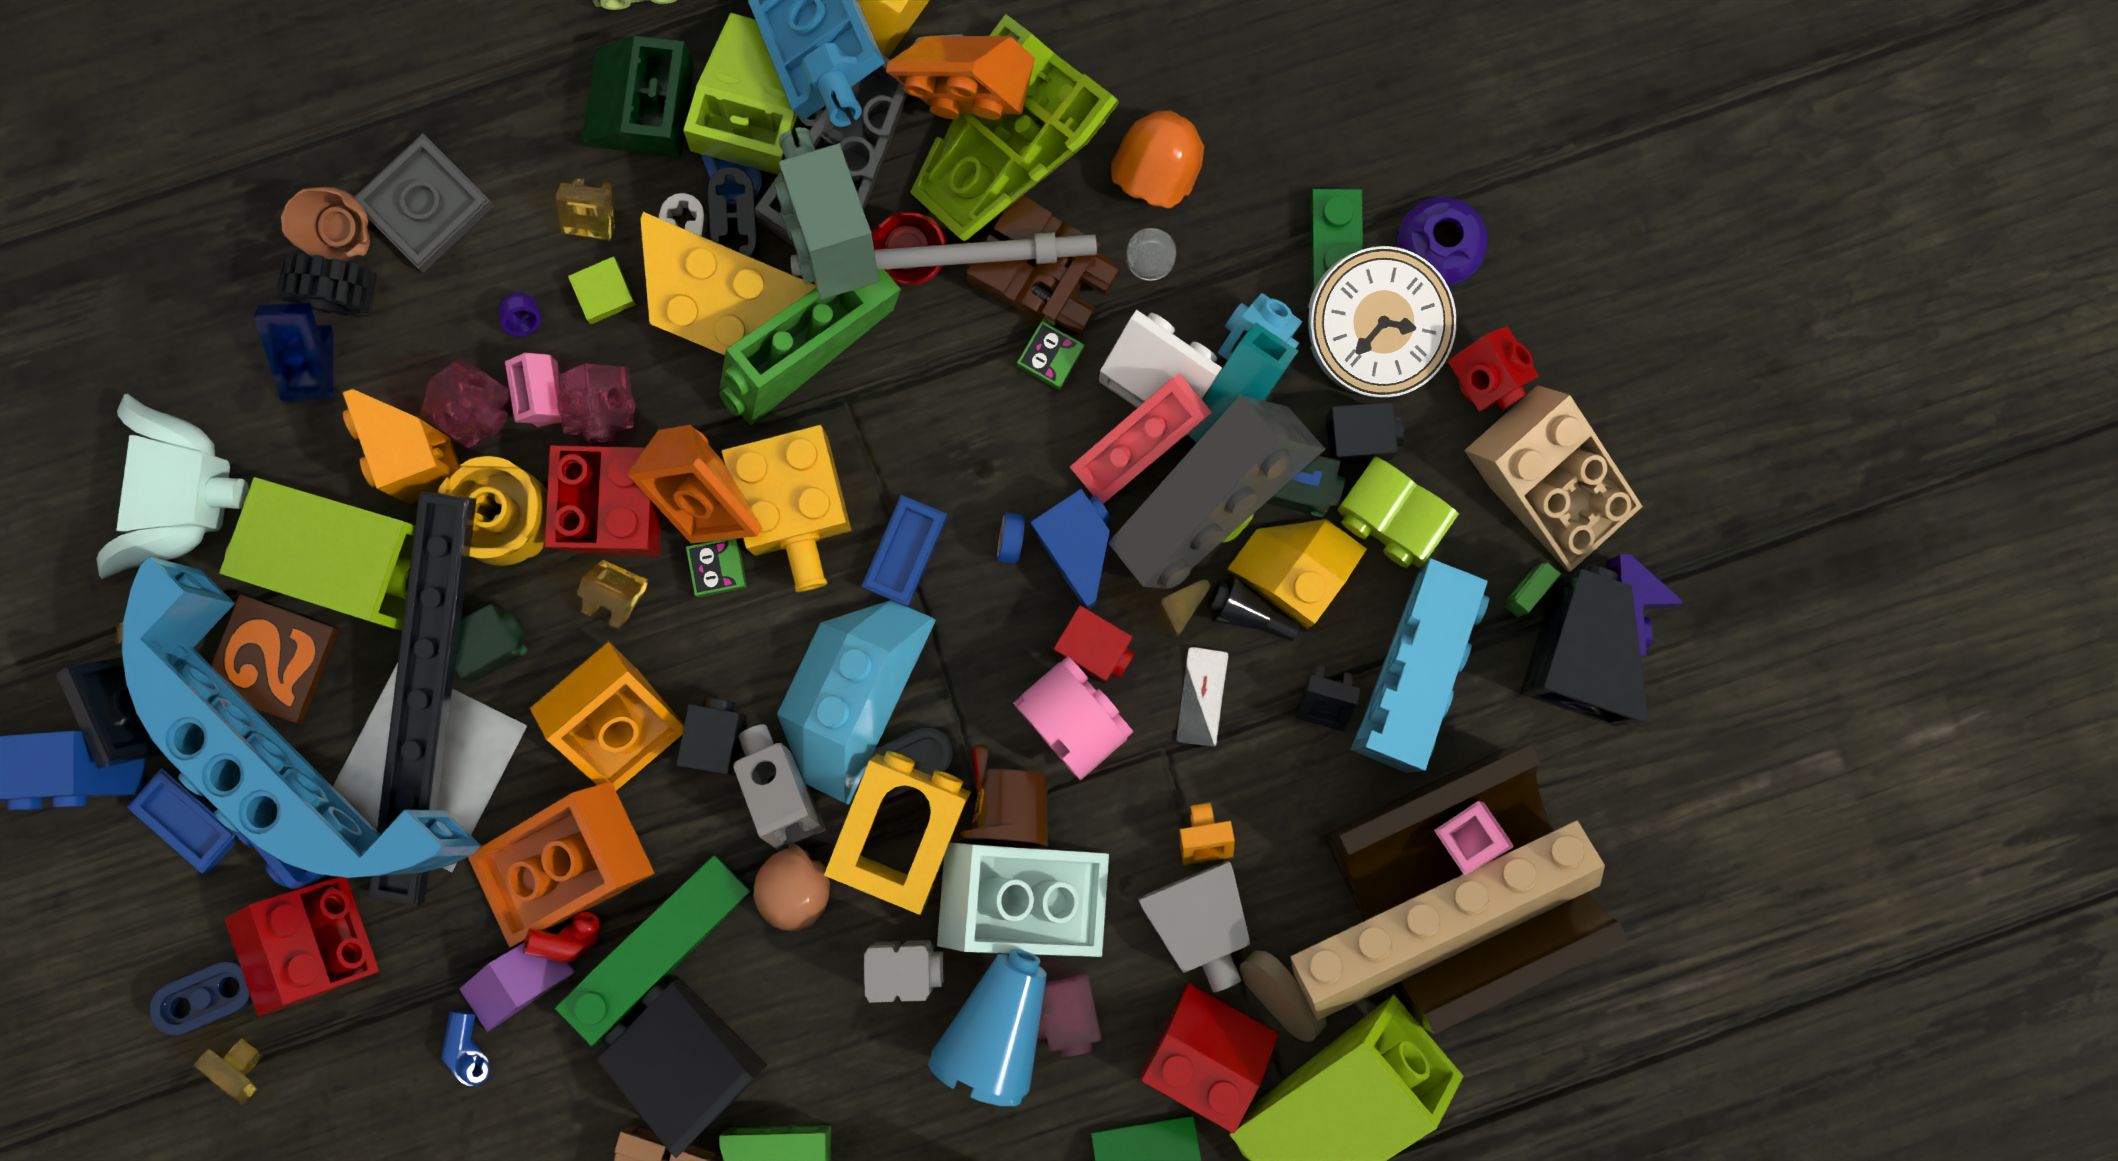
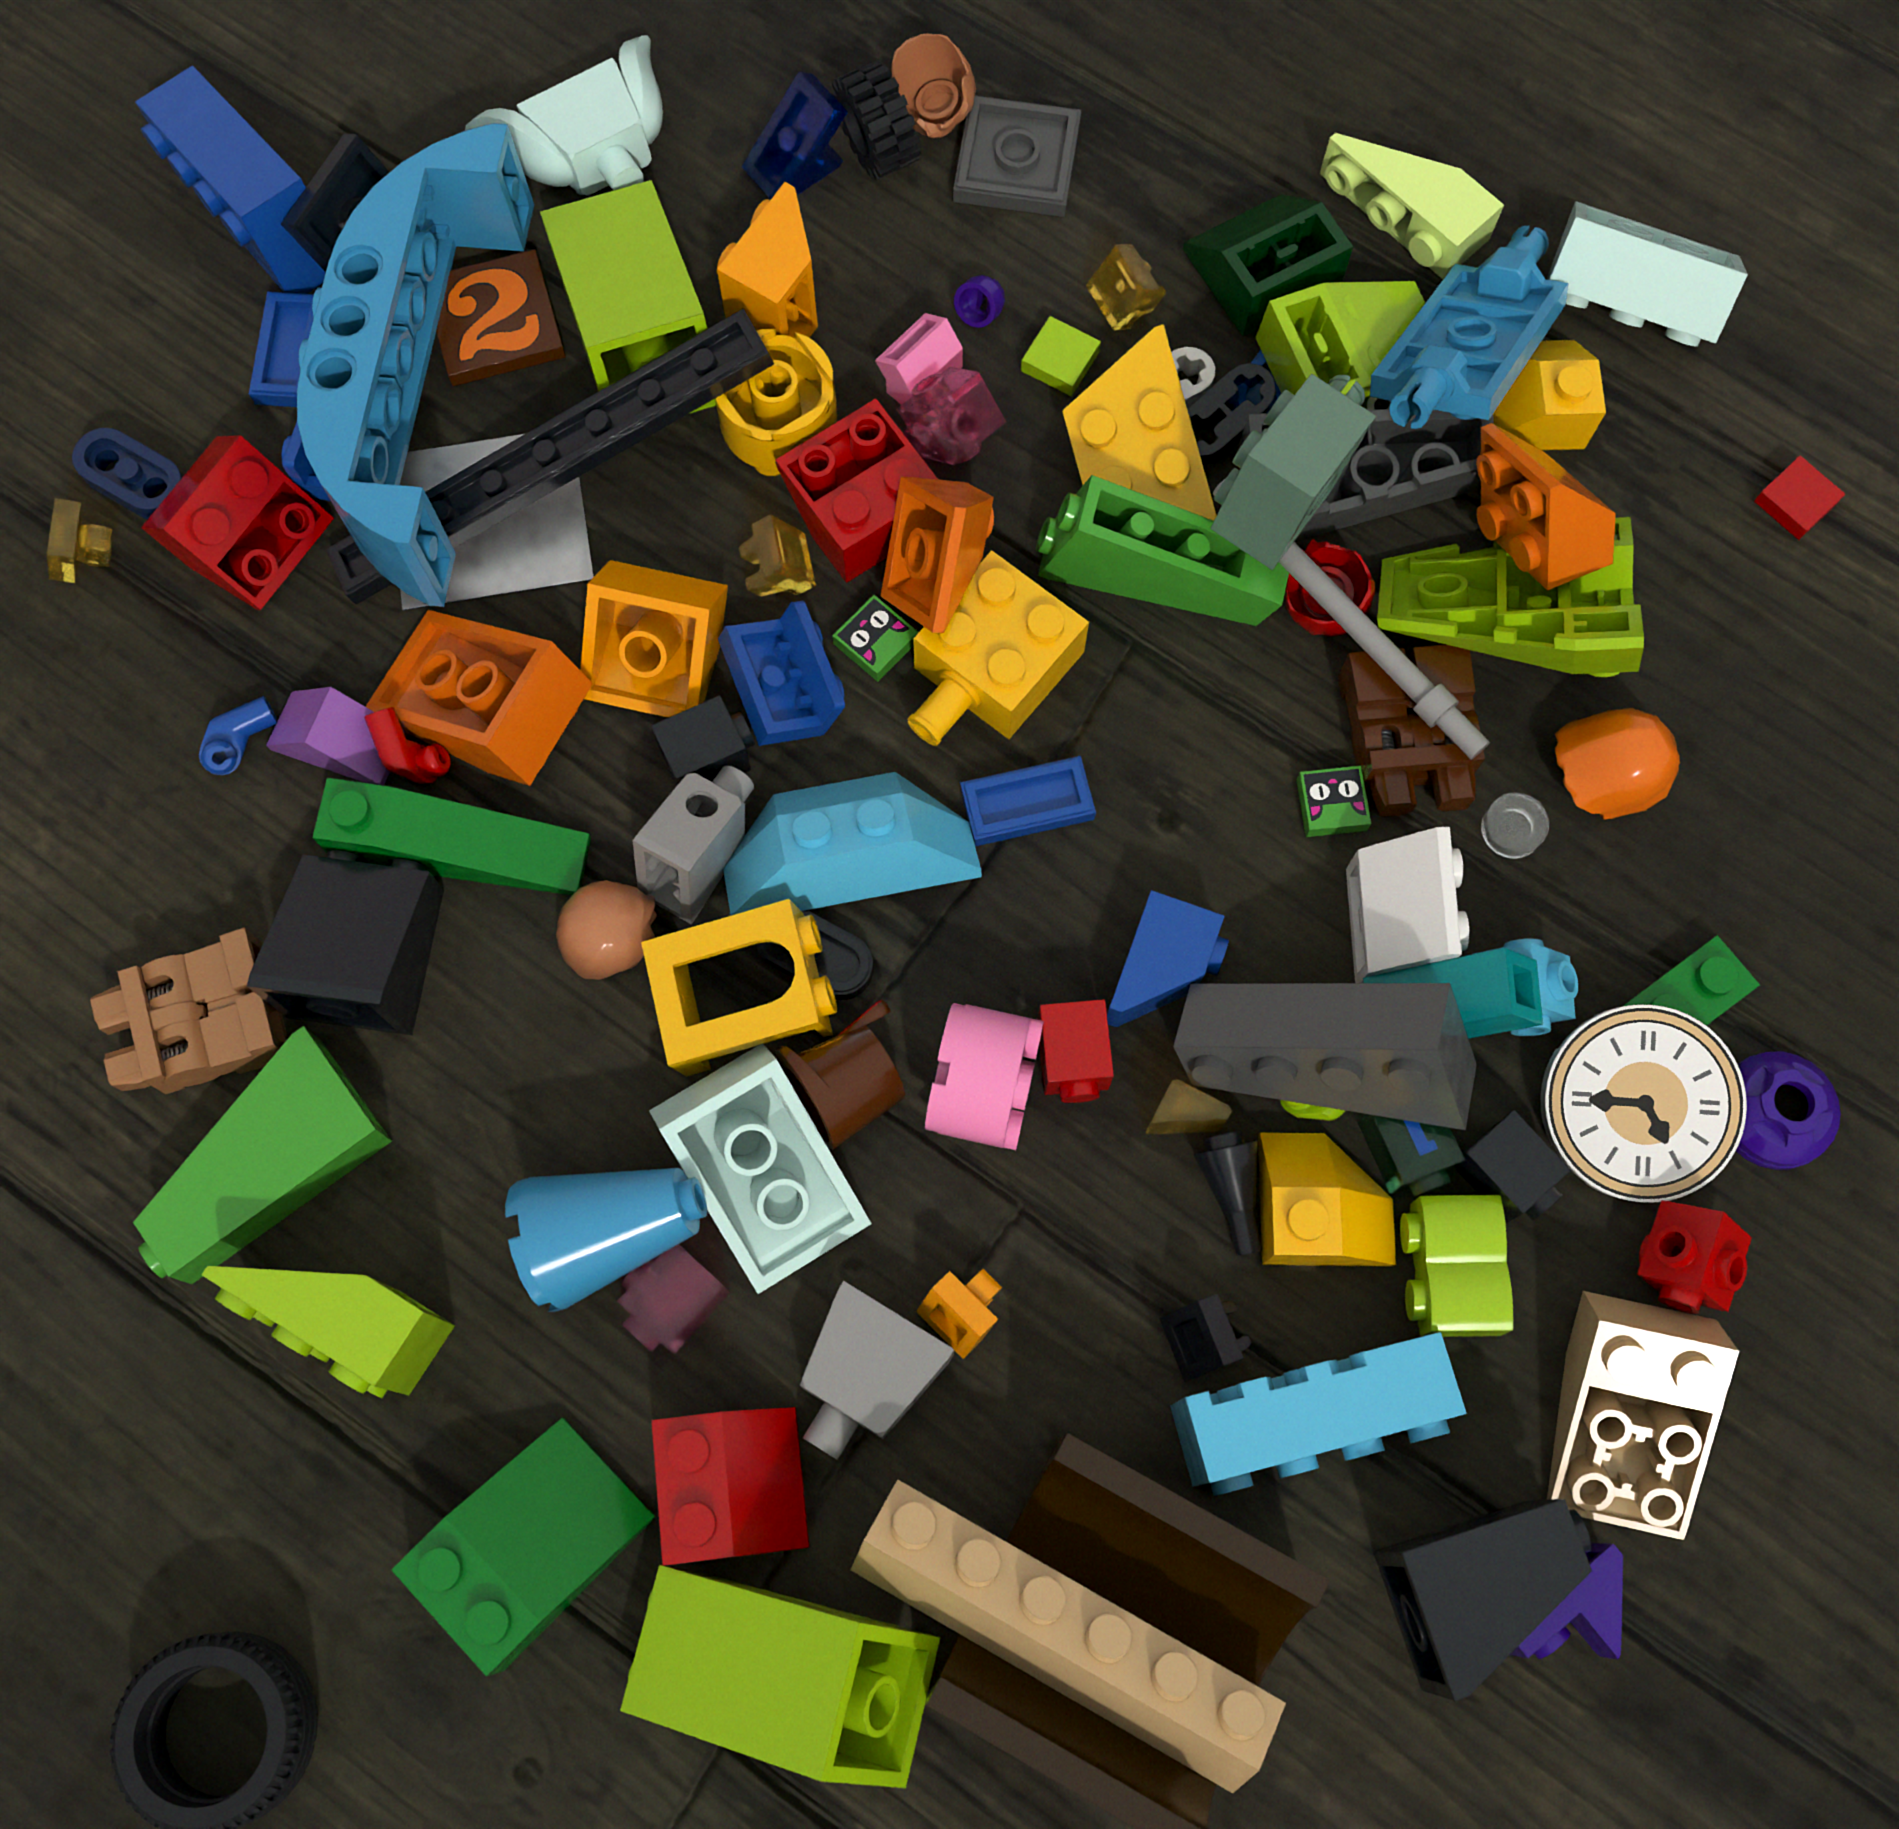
camera: 55 degrees right, 10 degrees down
clear pink brick [420,358,510,448] -> none
clear green brick [455,603,528,682] -> none
light grey brick [864,940,945,1003] -> none
blue tile [997,512,1025,564] -> none
coral plate [1070,373,1212,504] -> none
clear sticker [1176,647,1228,747] -> none
dark tan tile [1239,950,1326,1042] -> none
bright pink slope [1434,801,1514,876] -> none
bright green tile [1504,562,1561,617] -> none
none -> blue bracket [718,601,845,746]

